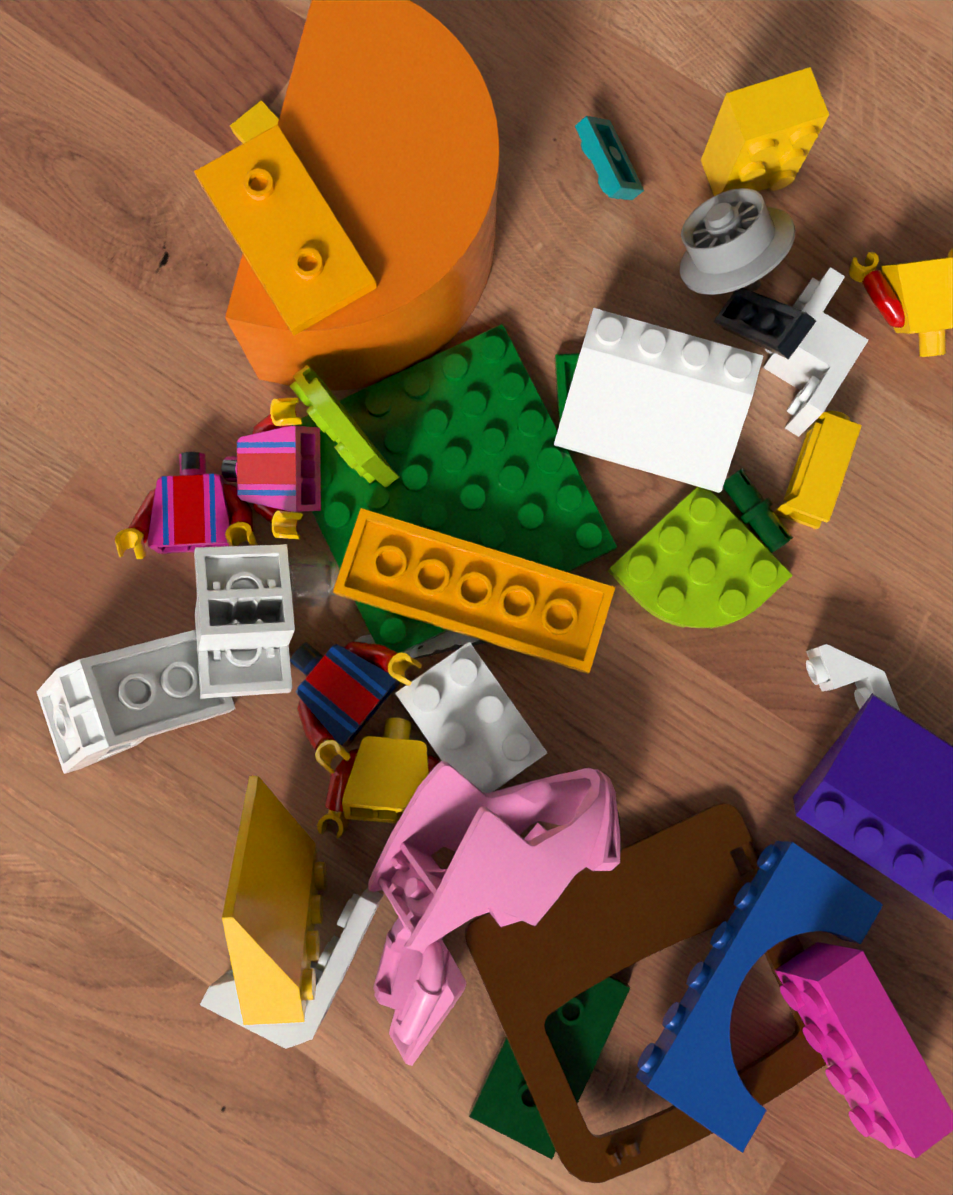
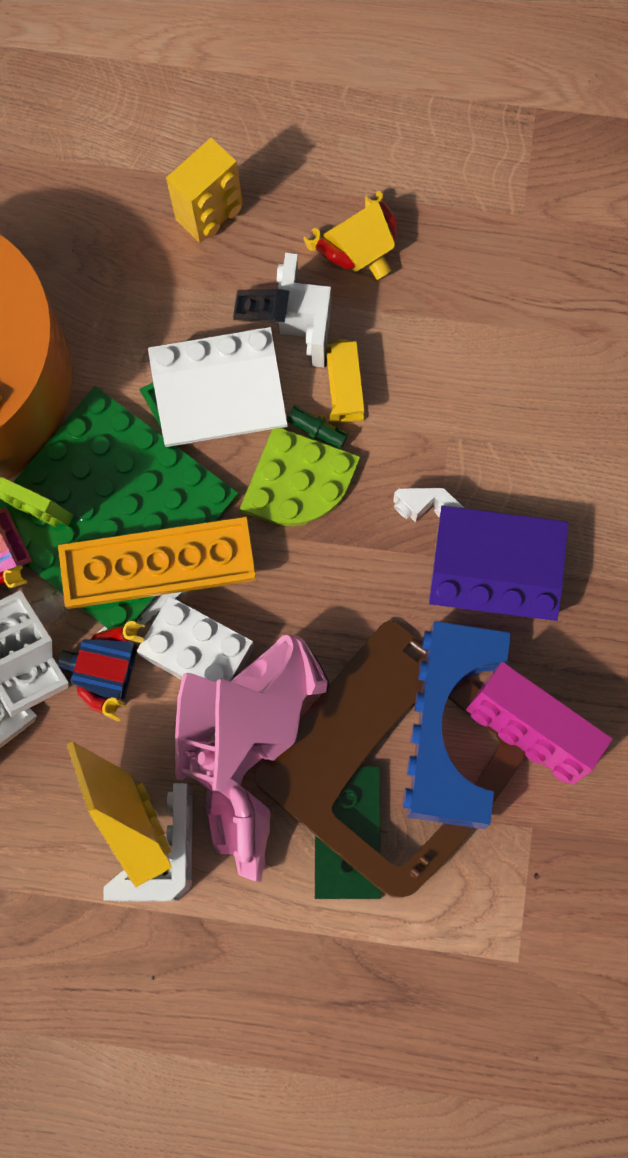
camera: 20 degrees left, 5 degrees down
yellow torso [317,718,440,839] -> none
teal plate [575,116,644,200] -> none
light grey piece [680,188,796,294] -> none

